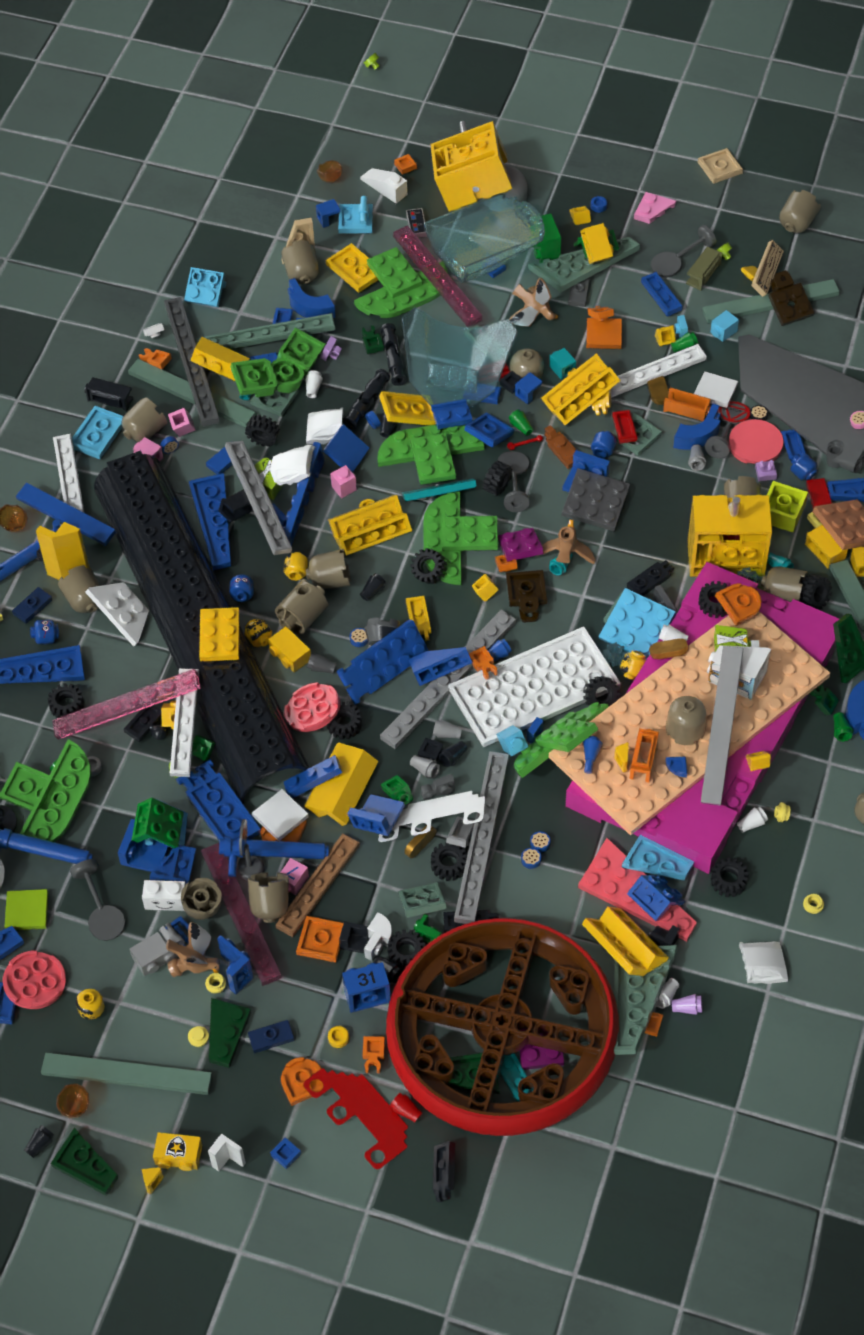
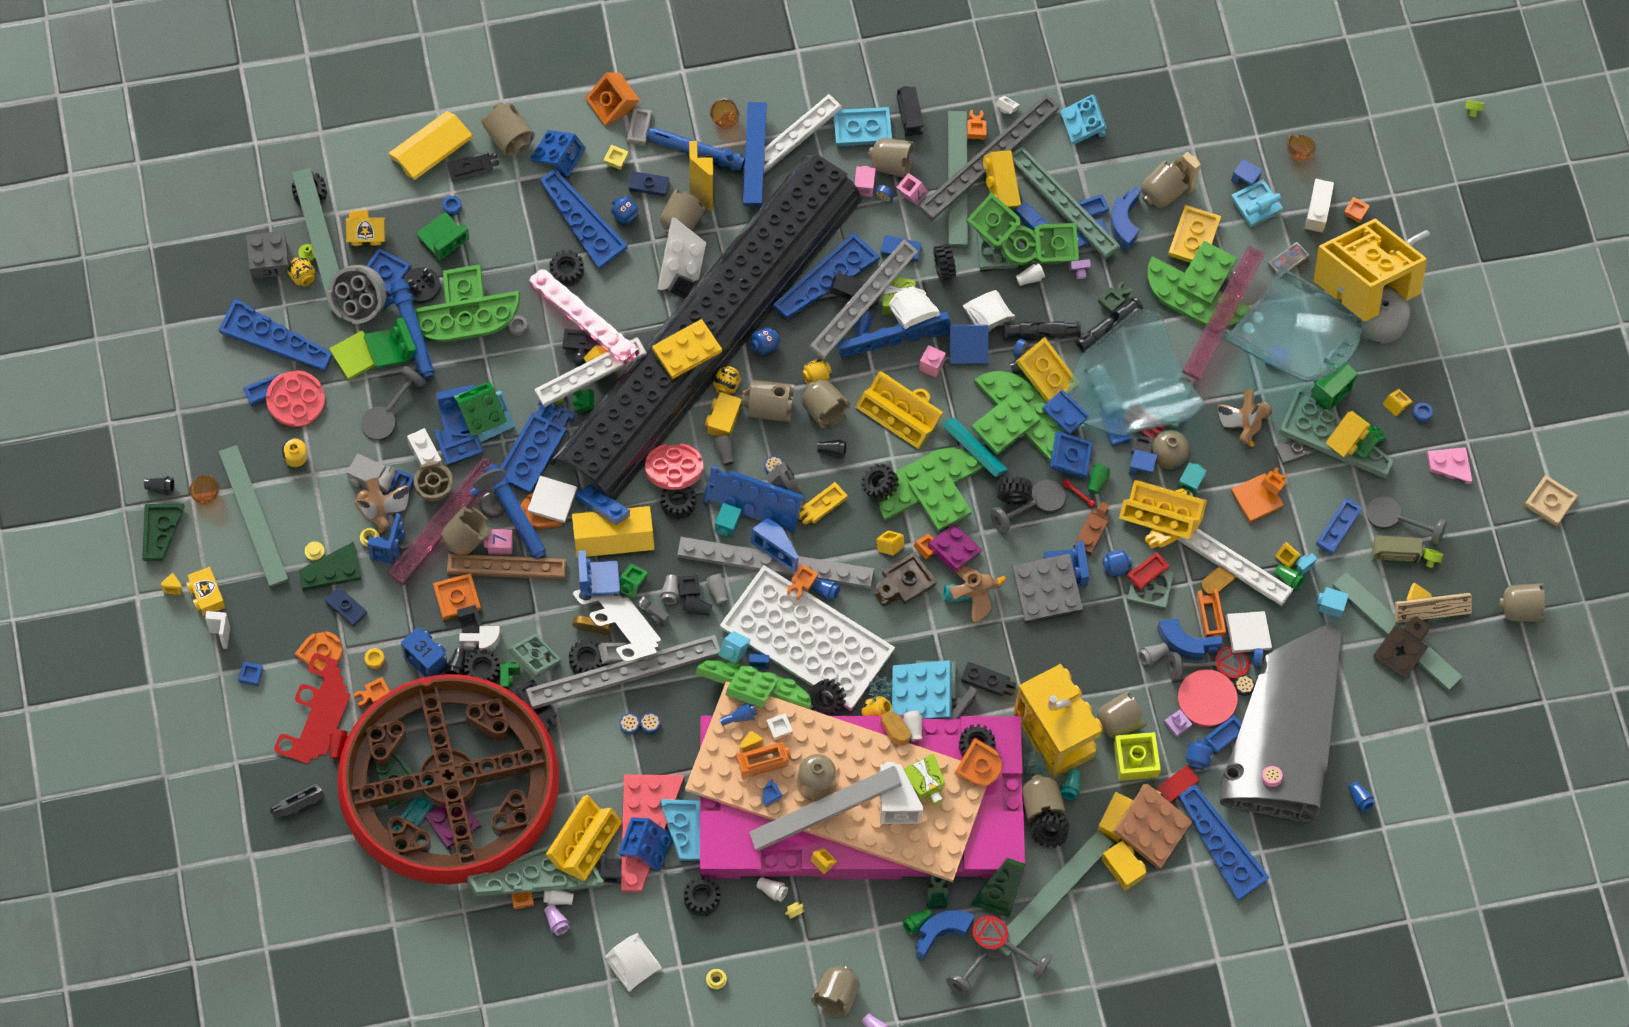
camera: 55 degrees right, 10 degrees up
none -> green bracket [363,318,416,368]
none -> black plate [668,273,695,299]
none -> teal brick [715,503,741,537]
none -> white plate [766,713,793,740]
none -> blue tile [1253,648,1264,668]

